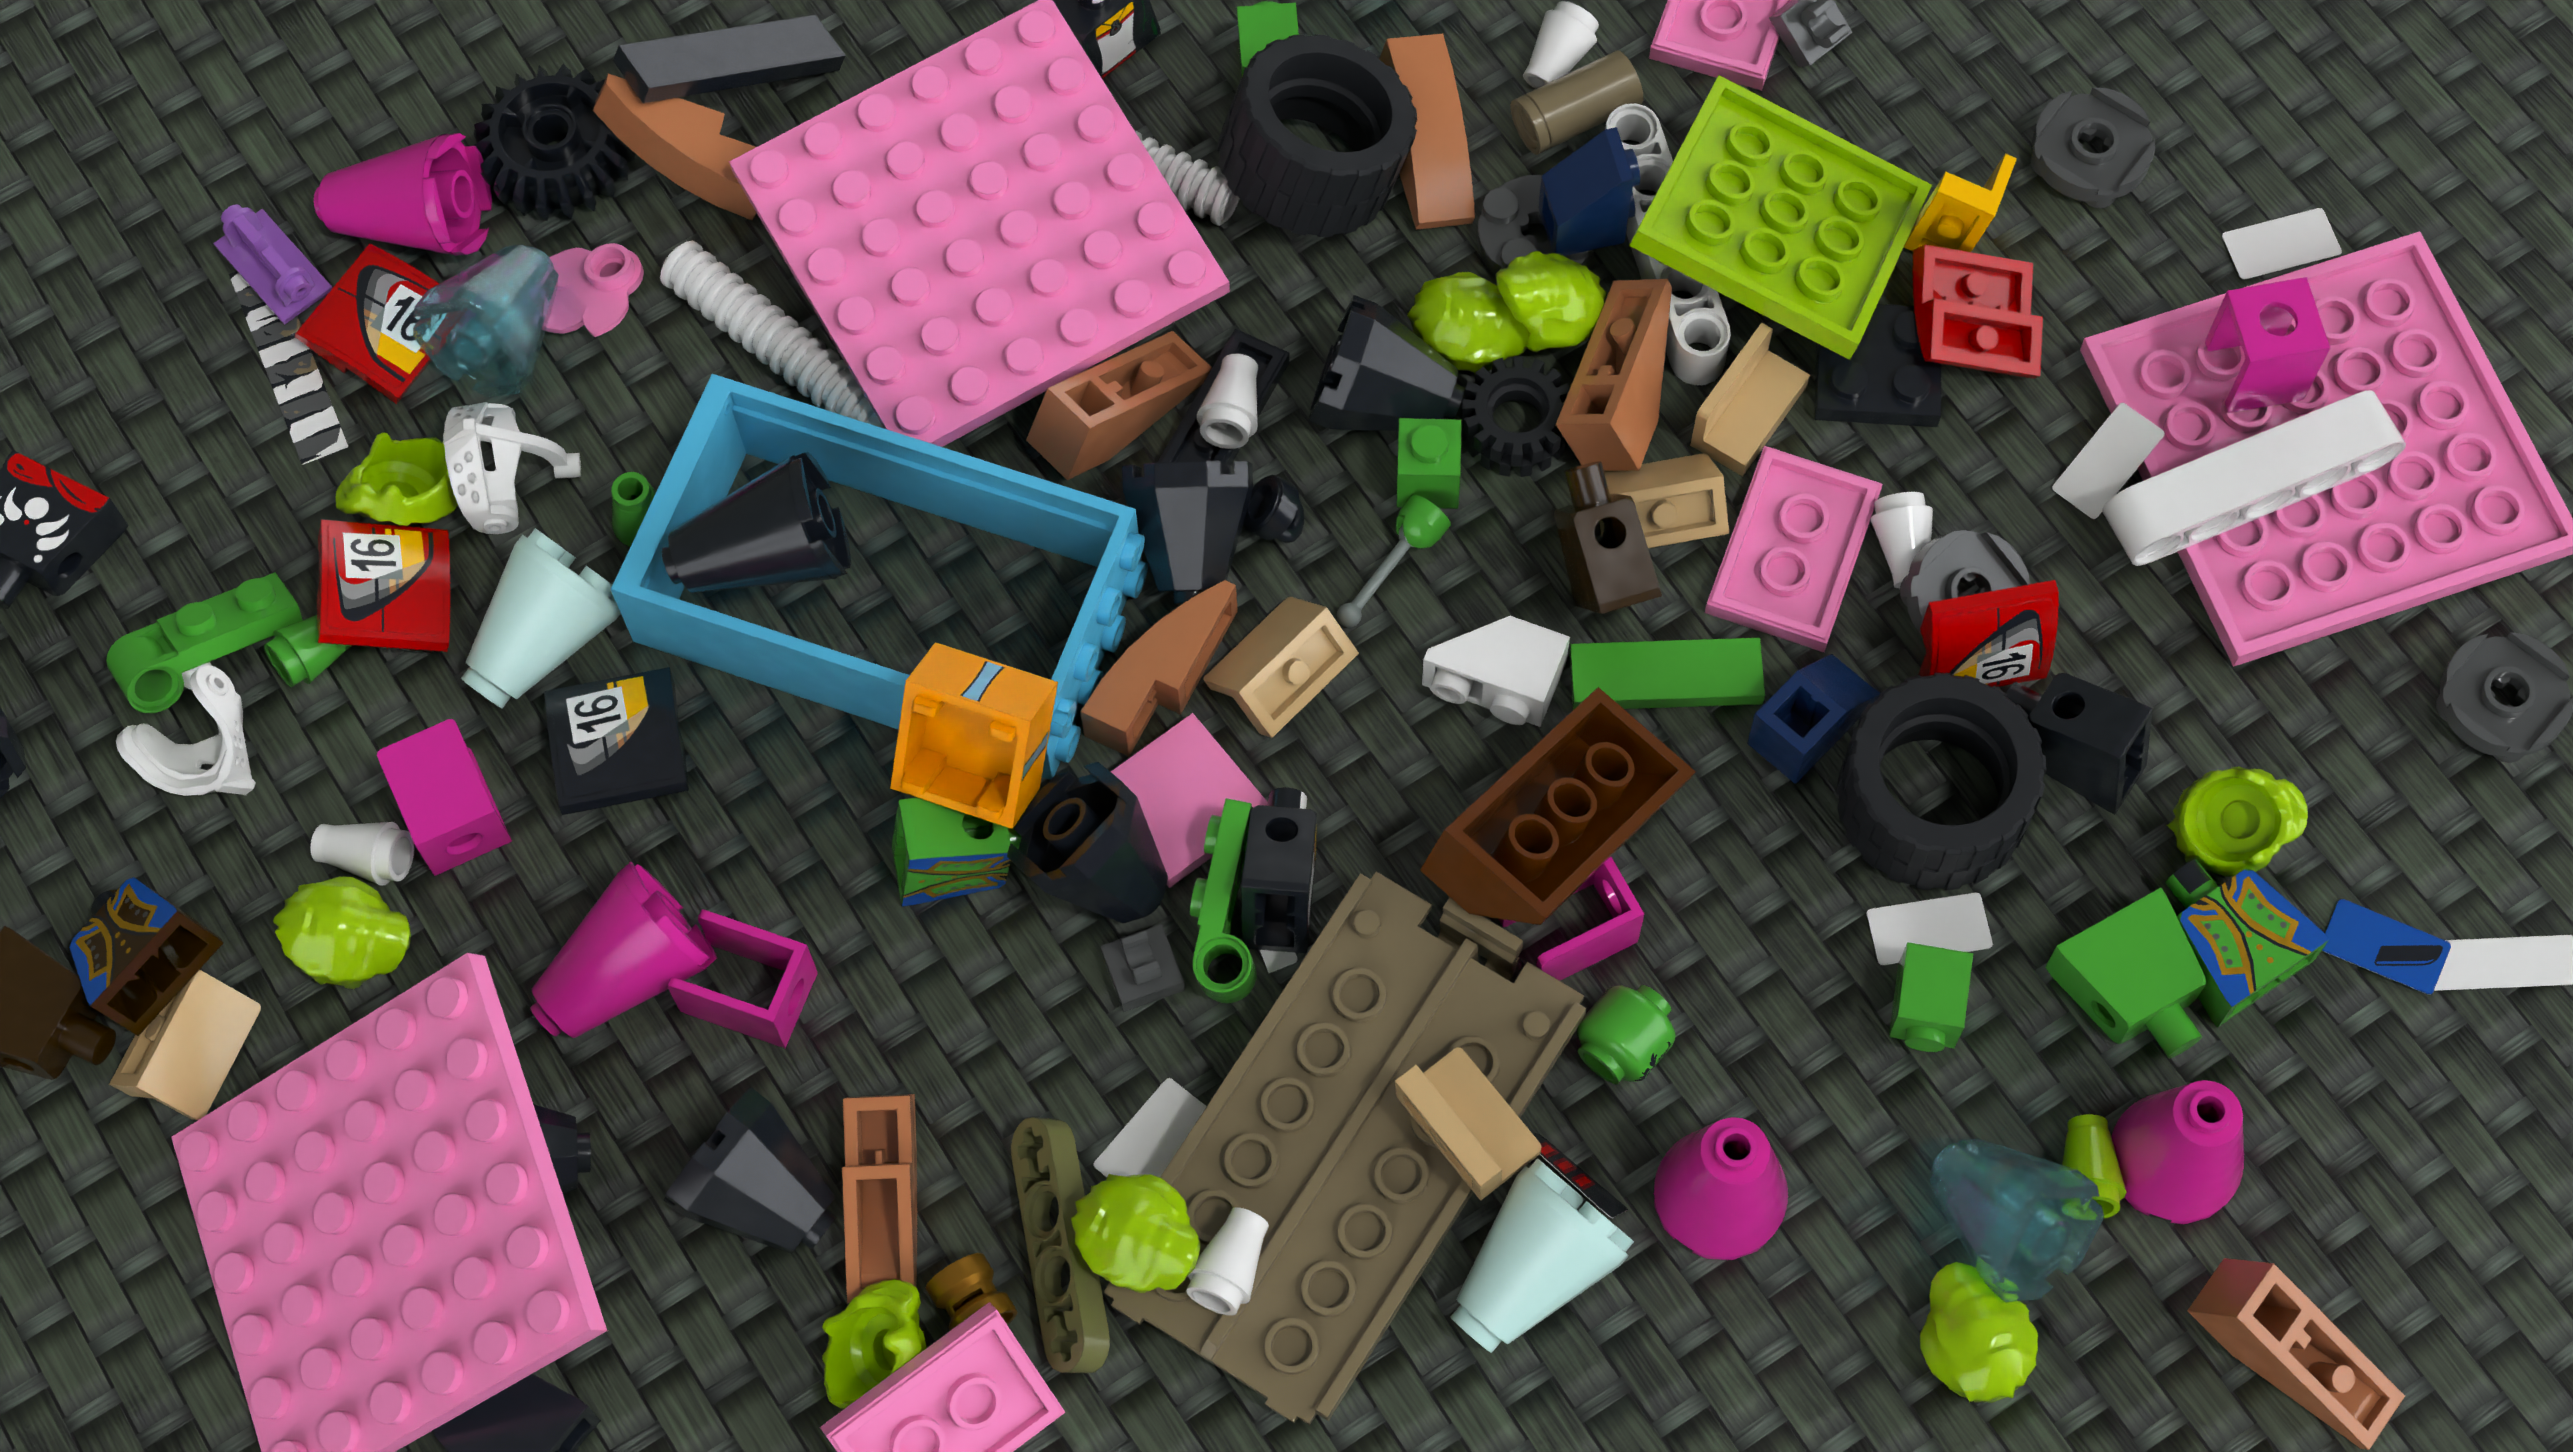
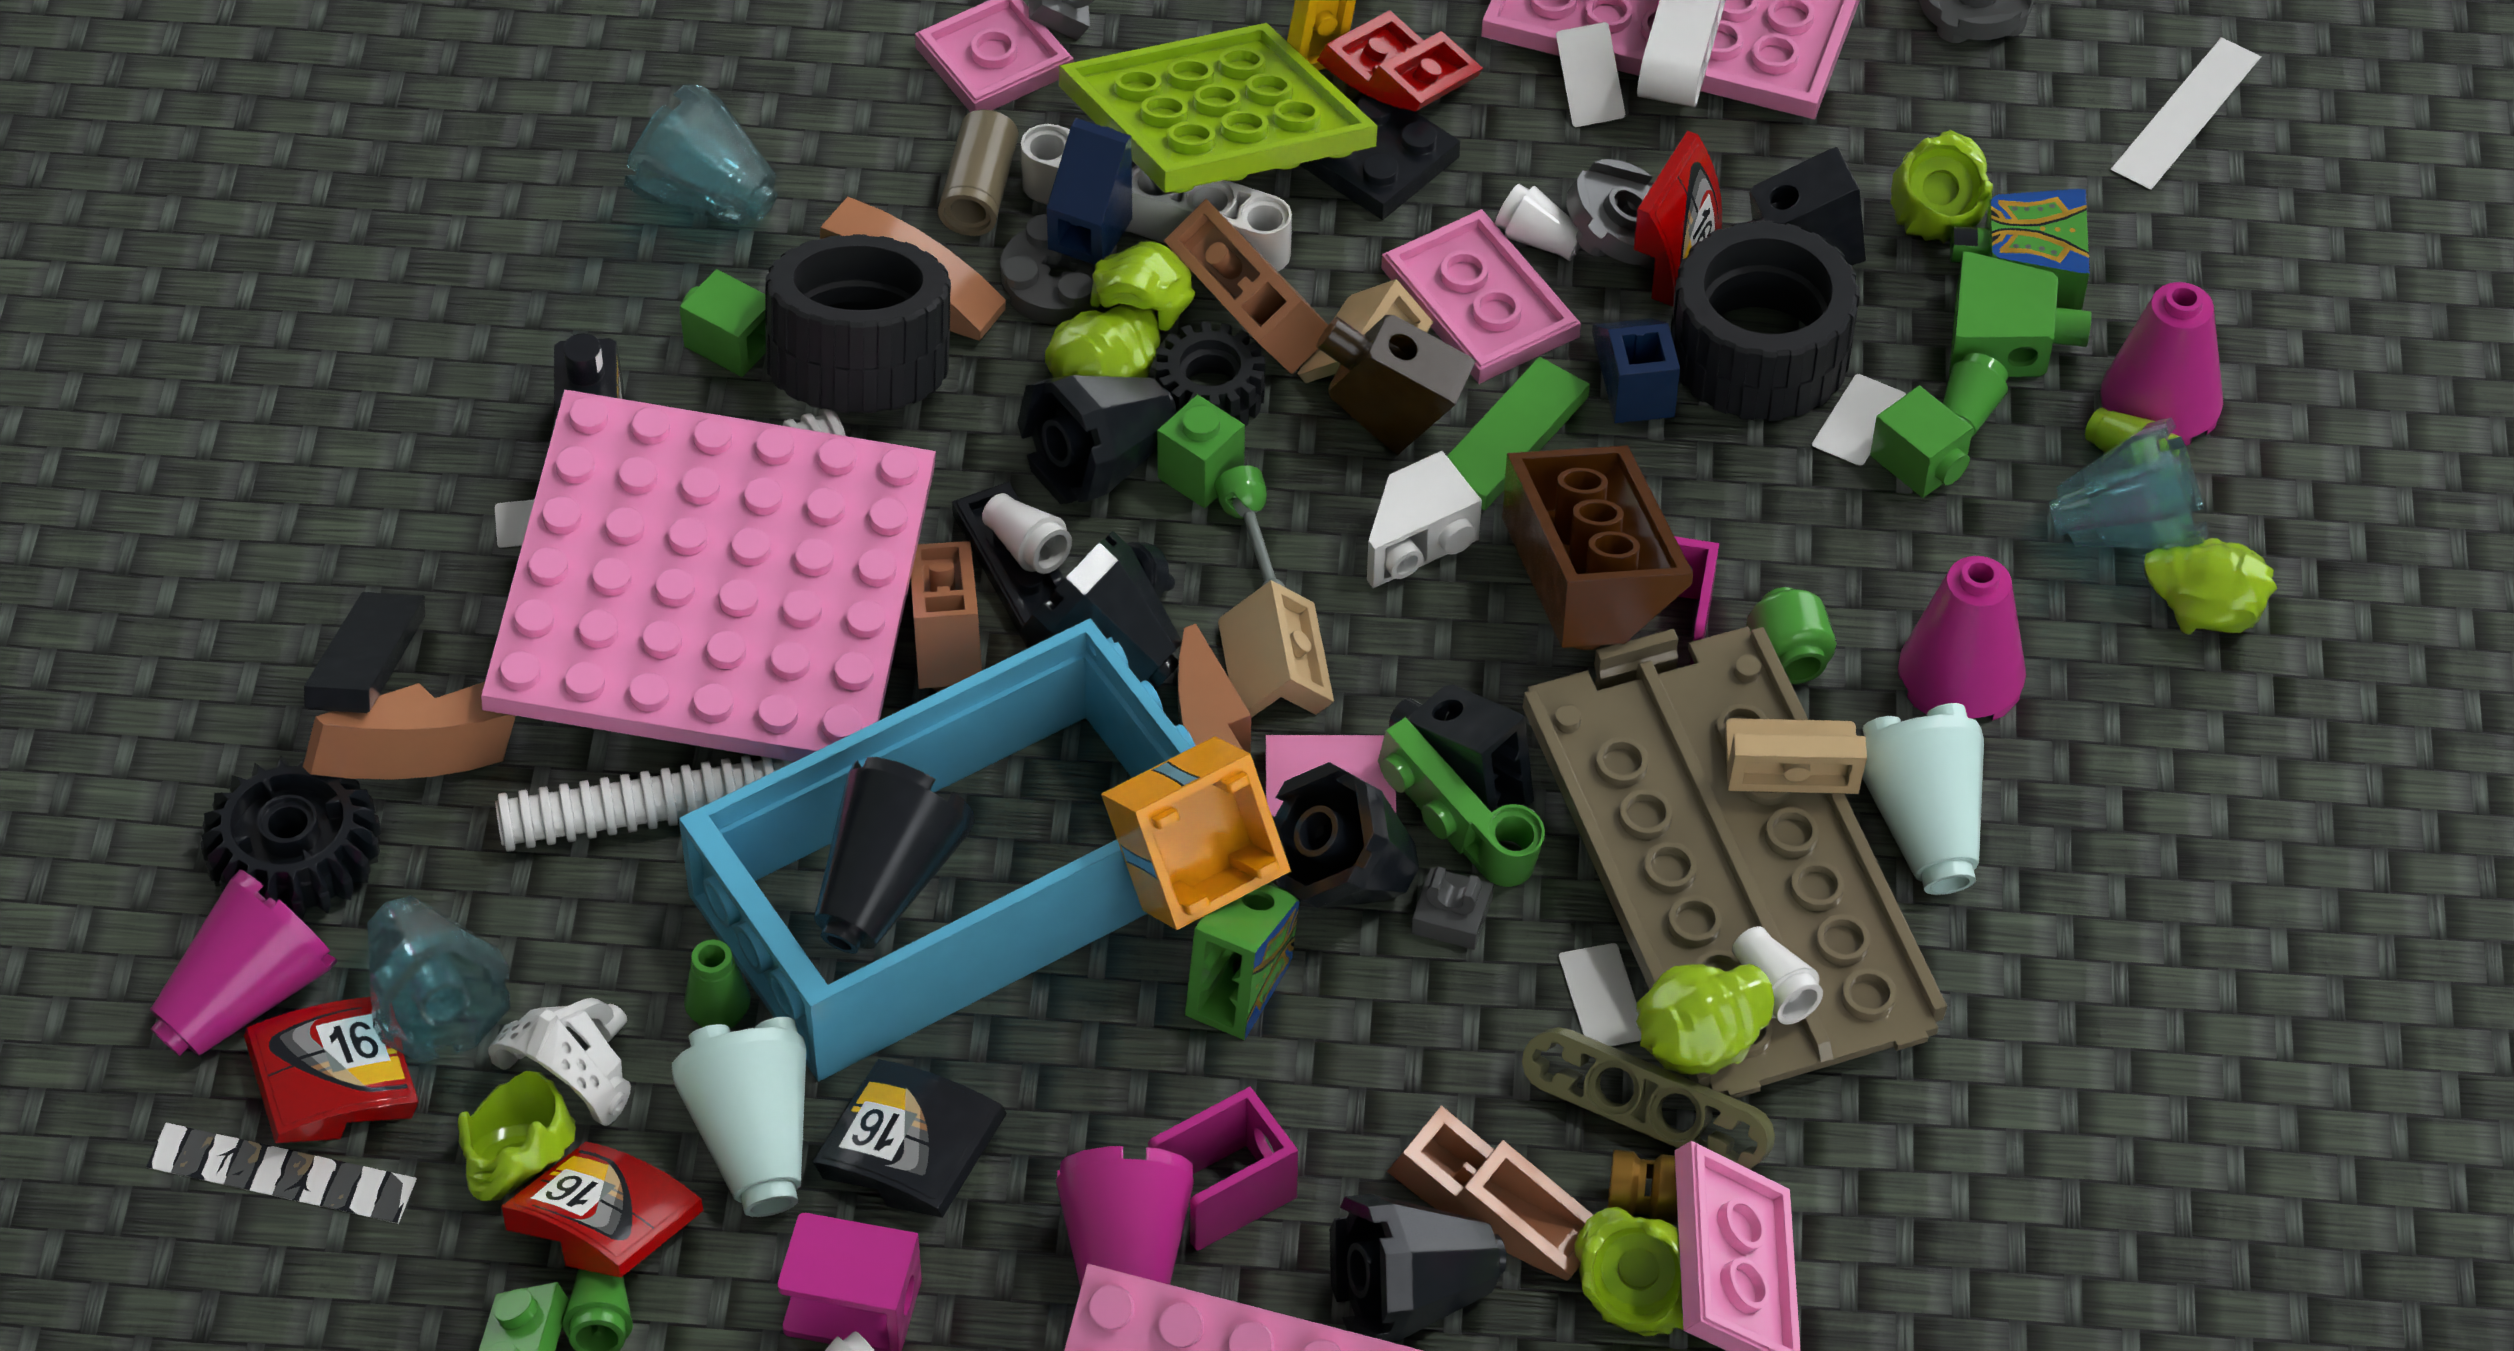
camera: 55 degrees left, 15 degrees down
medium lavender hinge [213,204,333,325] -> none
bright pink plate [533,243,644,337] -> none
white cone [1523,1,1599,89] -> none
tan panel [1690,323,1810,477] -> none
nougat slope [2187,1258,2405,1450] -> none
blue sticker [2322,899,2451,994] -> none
none -> bright green cone [1943,353,2008,438]

